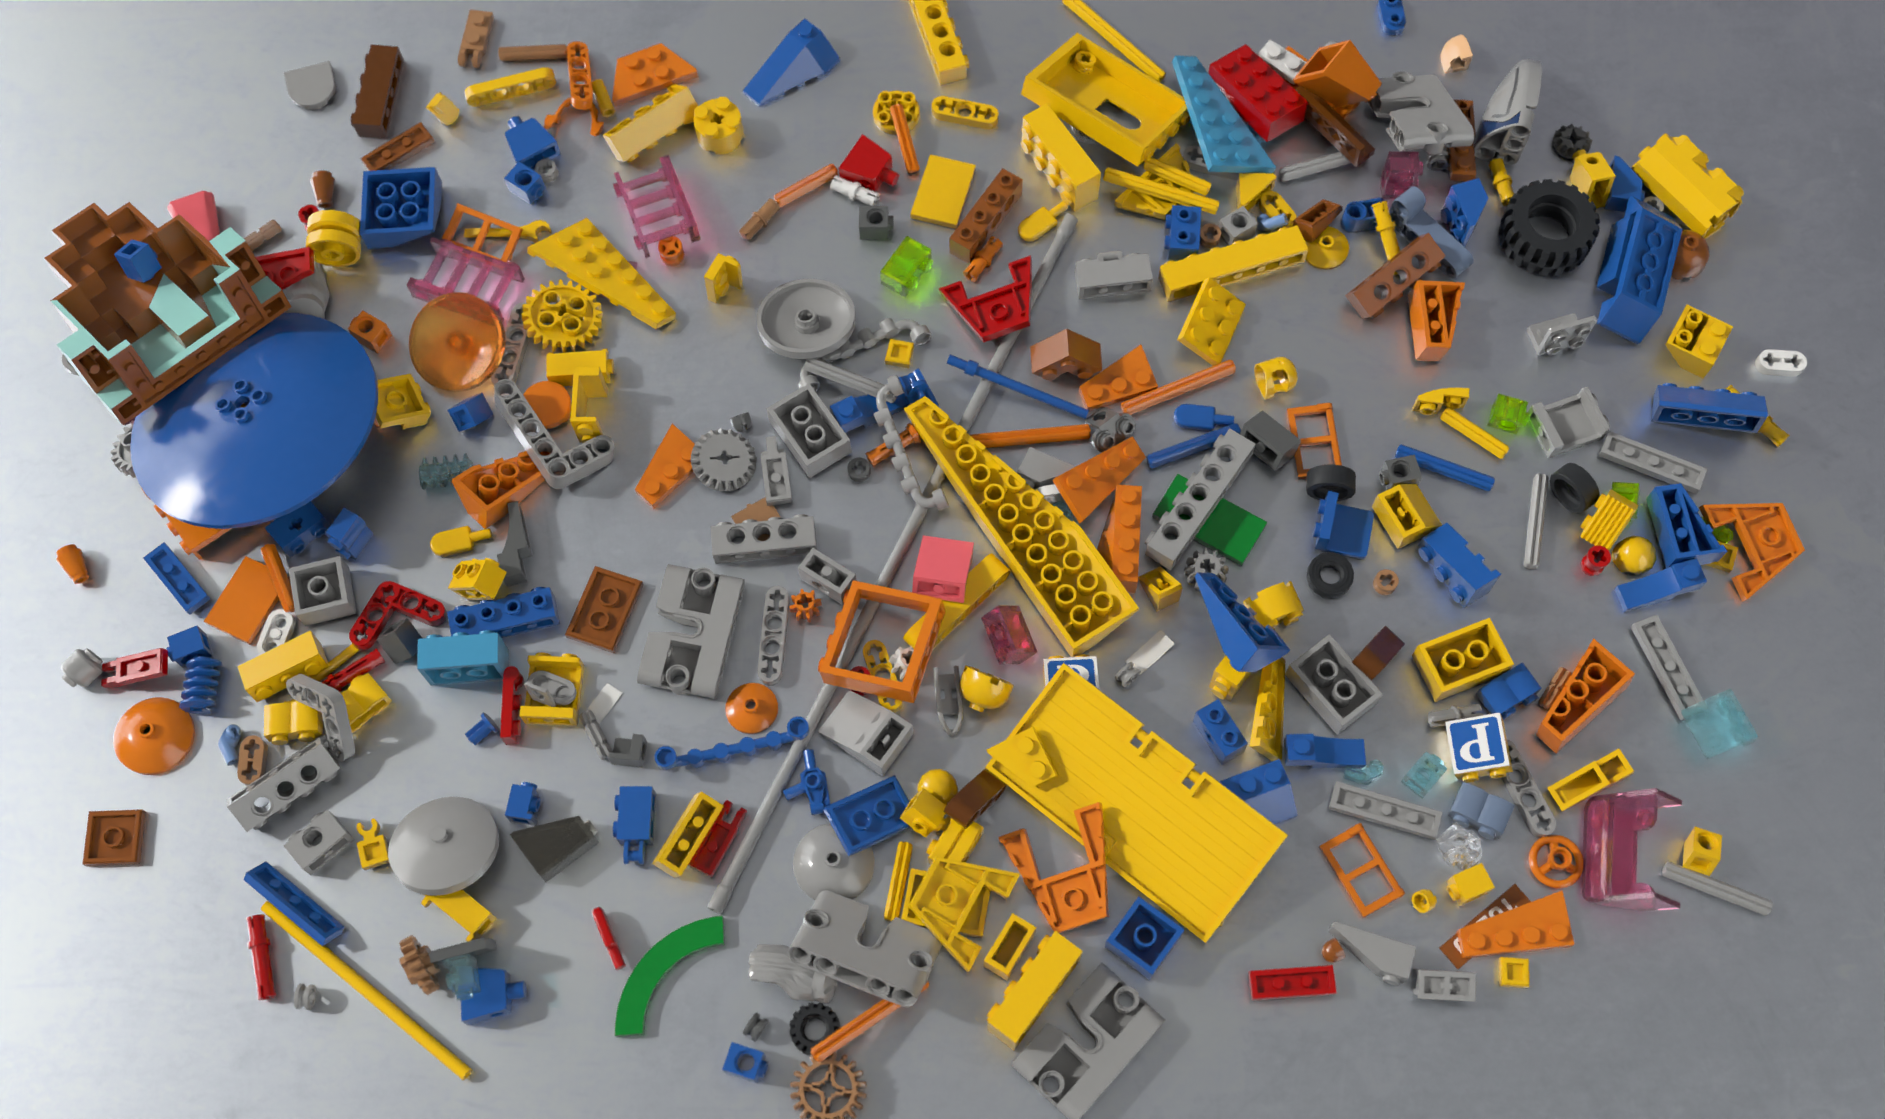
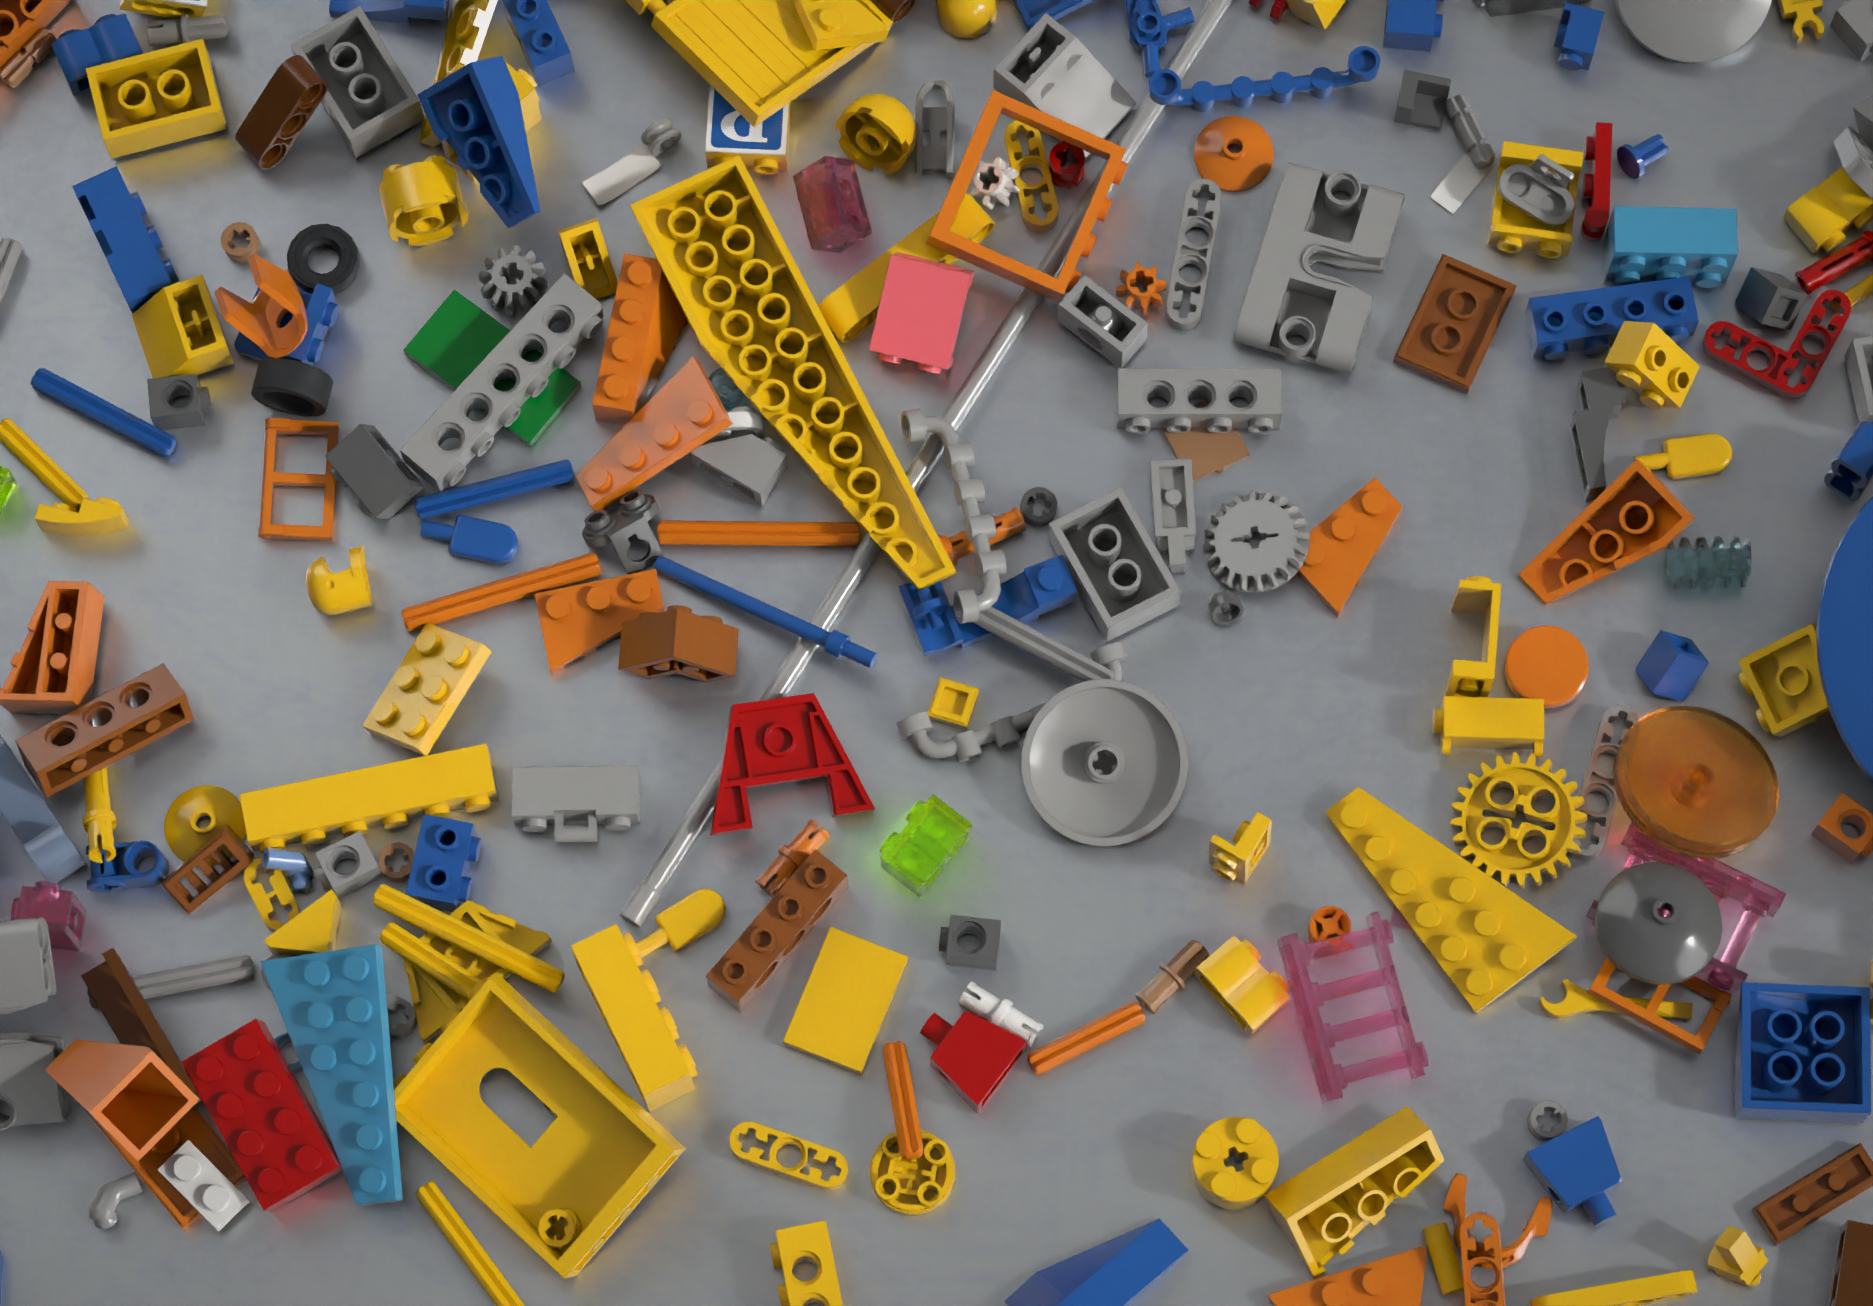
camera: 175 degrees left, 5 degrees up
light grey beam [494,379,614,489] -> none
blue brick [504,162,546,205] -> none
none -> orange piece [214,254,308,359]
none -> yellow brick [1194,935,1290,1036]
none -> dark grey dish [1595,862,1722,985]

